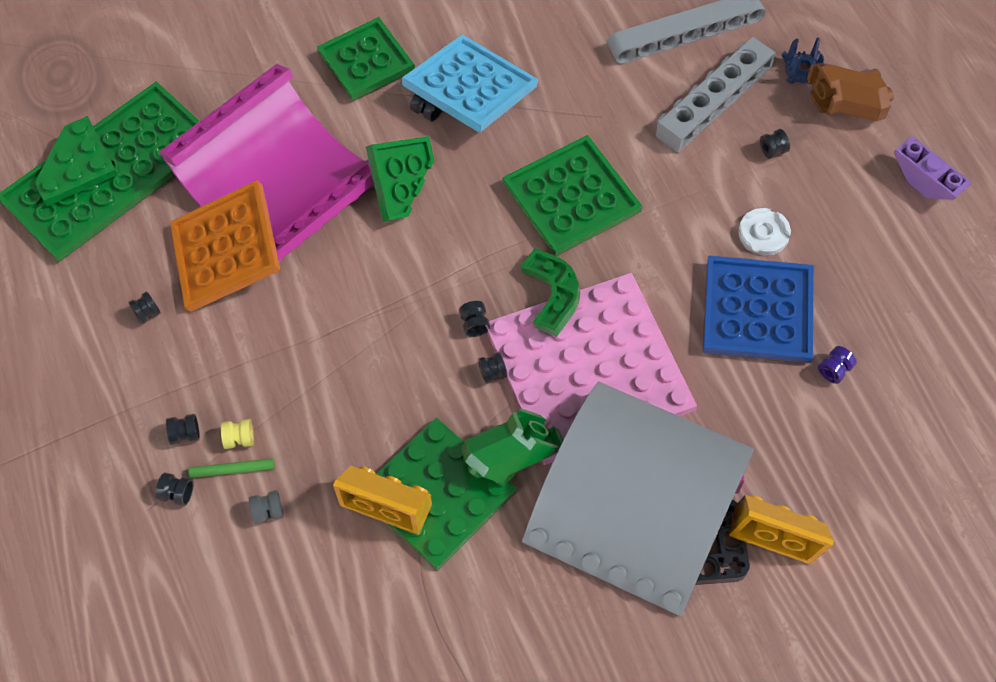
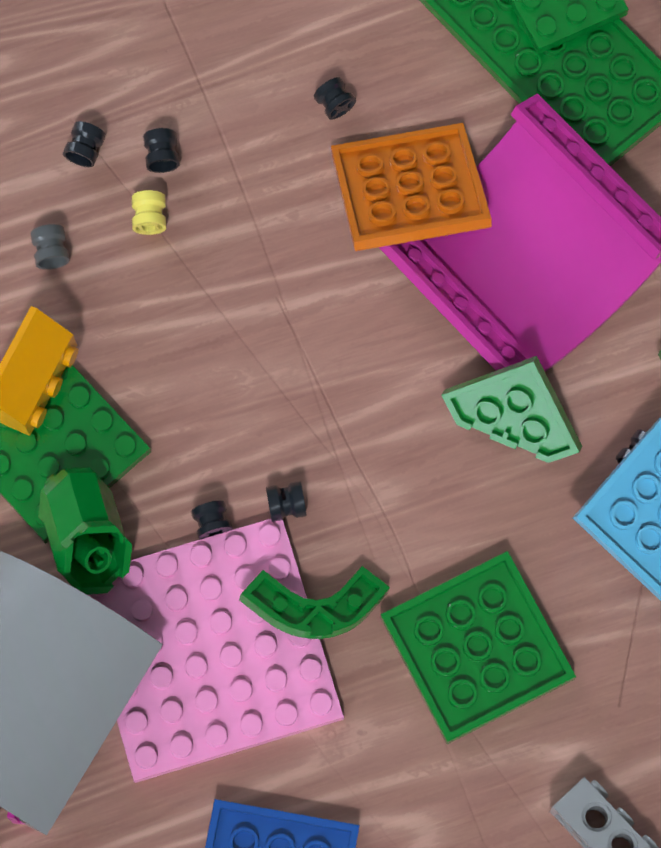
camera: 95 degrees right, 10 degrees up
bright green bar [189,458,275,478] -> none

